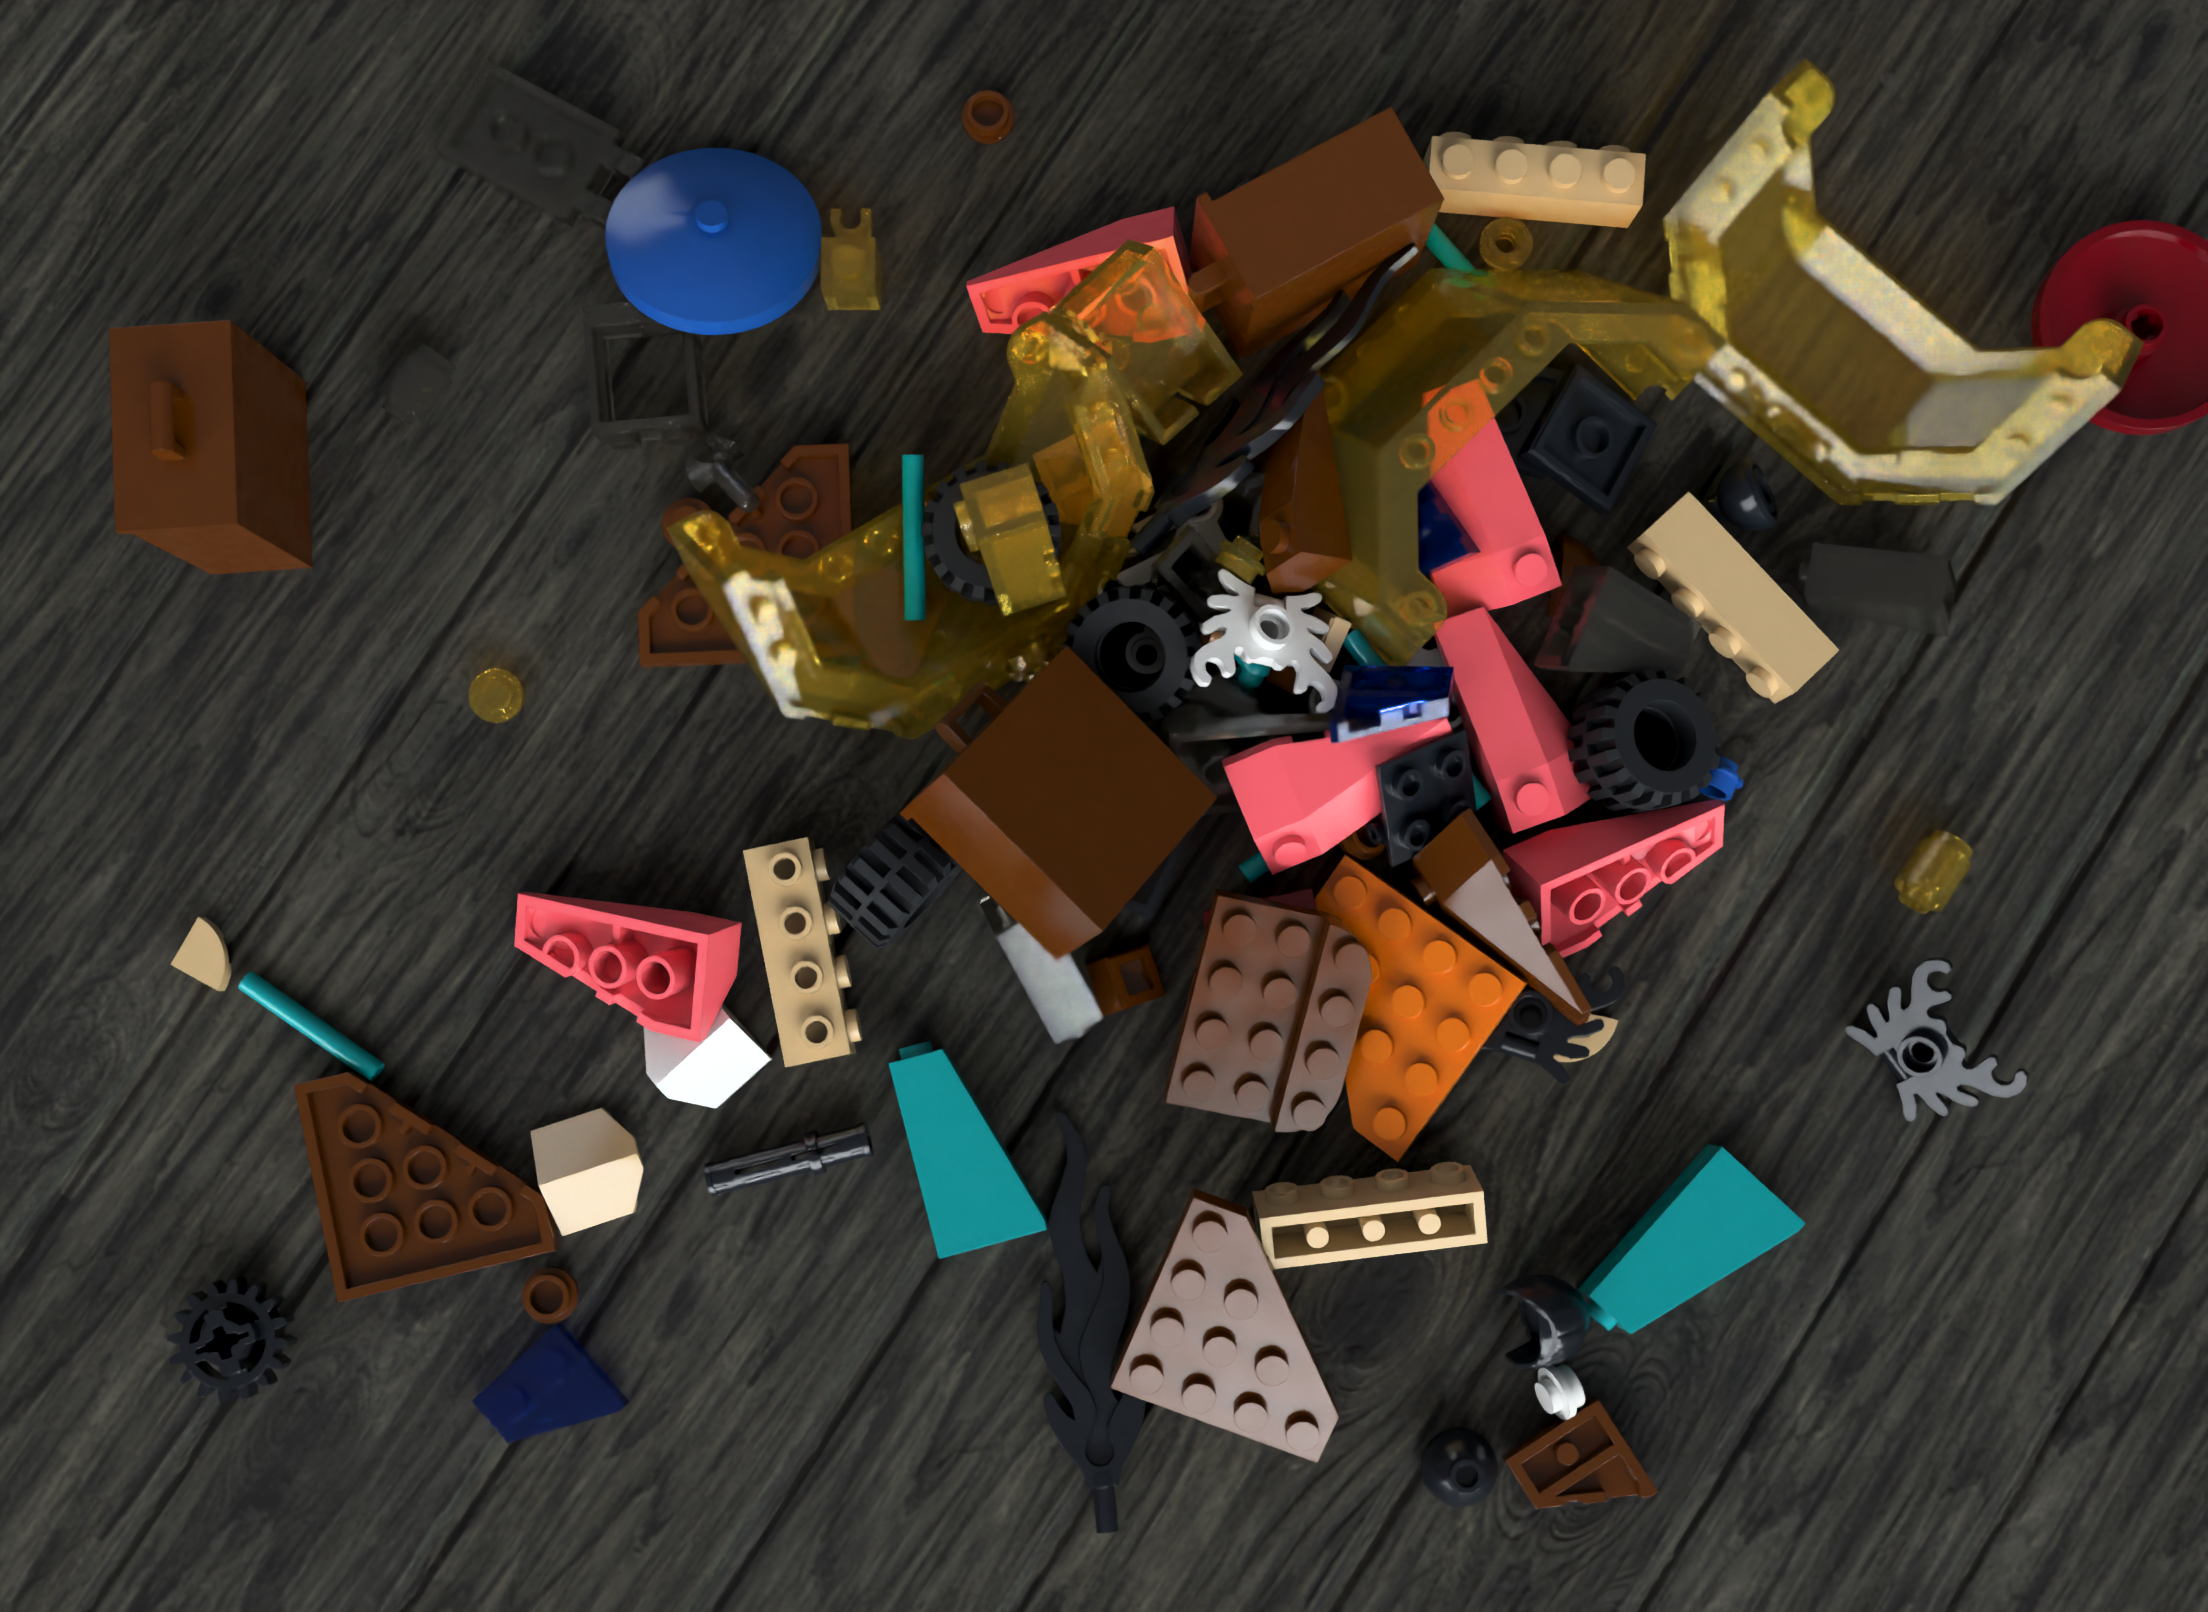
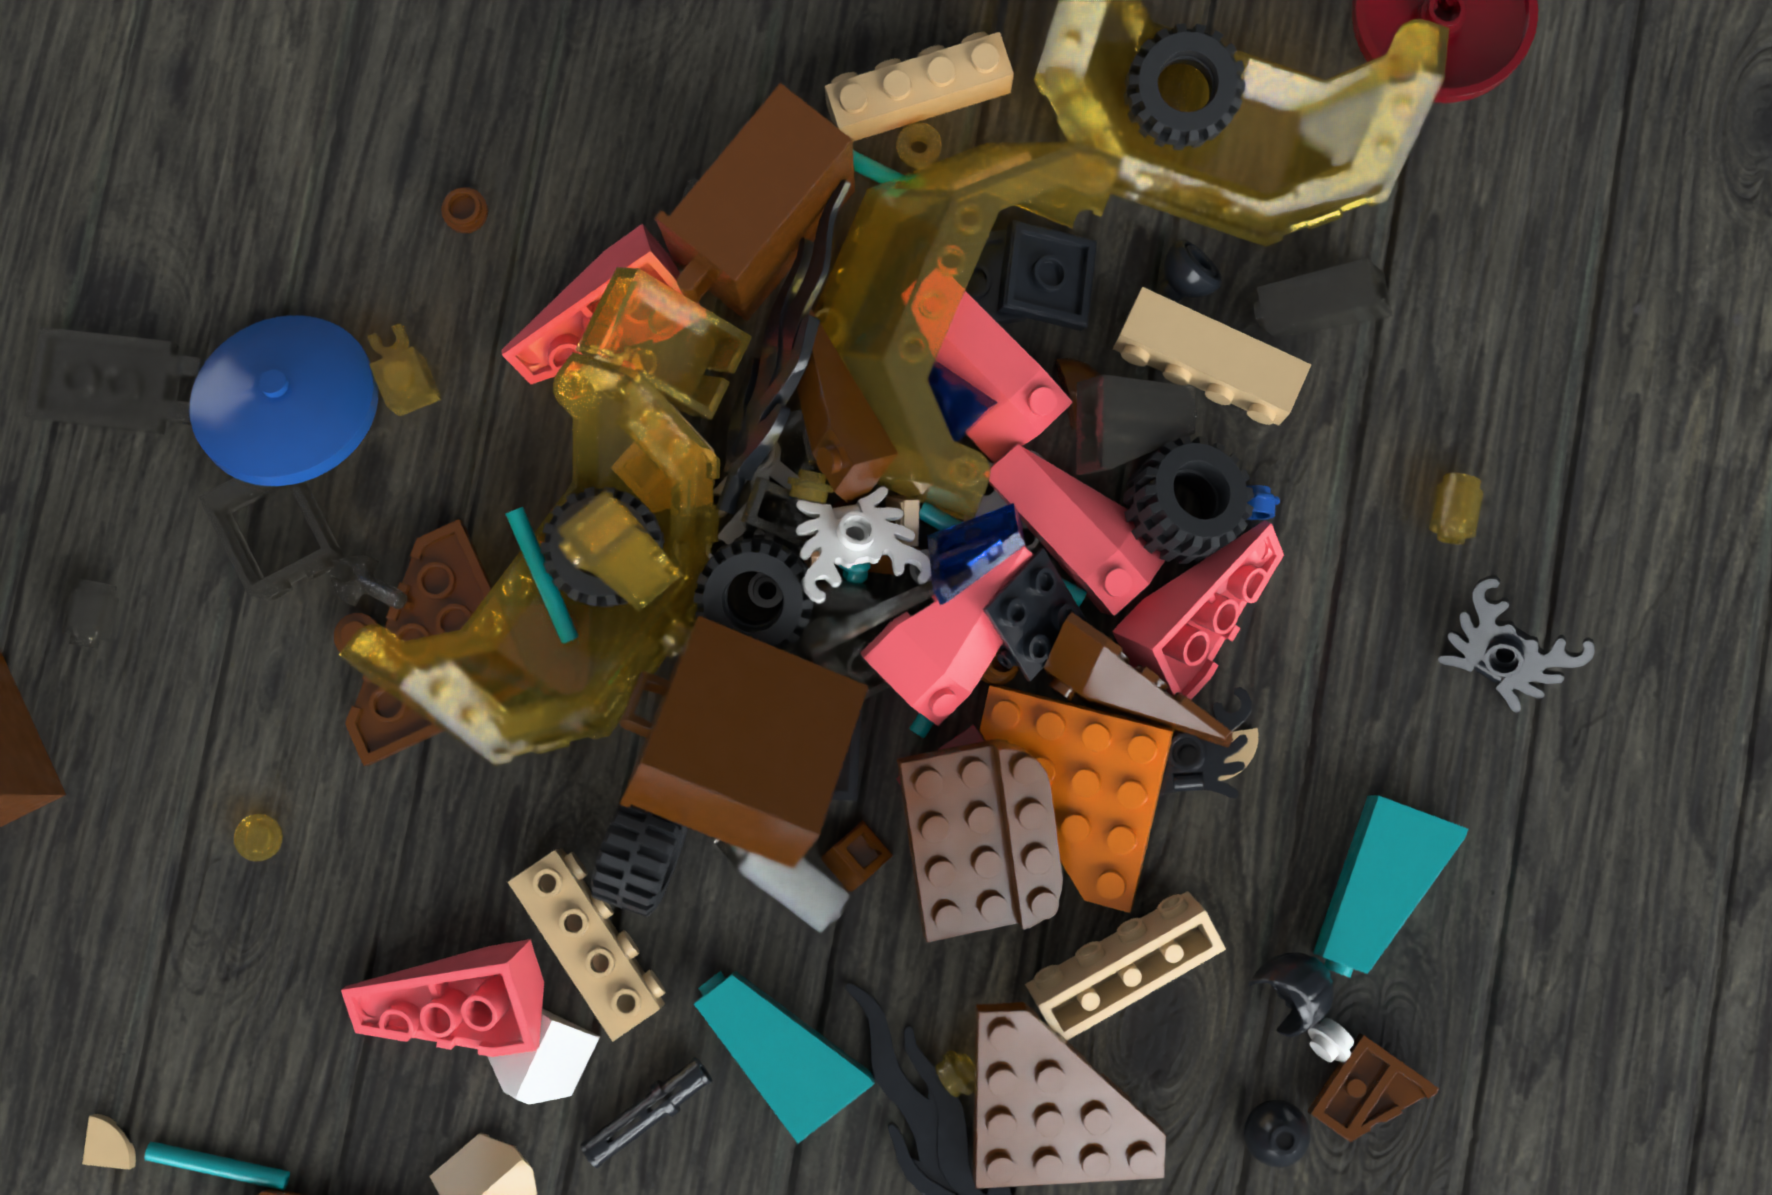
camera: 20 degrees left, 0 degrees up
none -> clear yellow plate [936,1050,975,1097]
none -> black tyre [1123,23,1246,150]

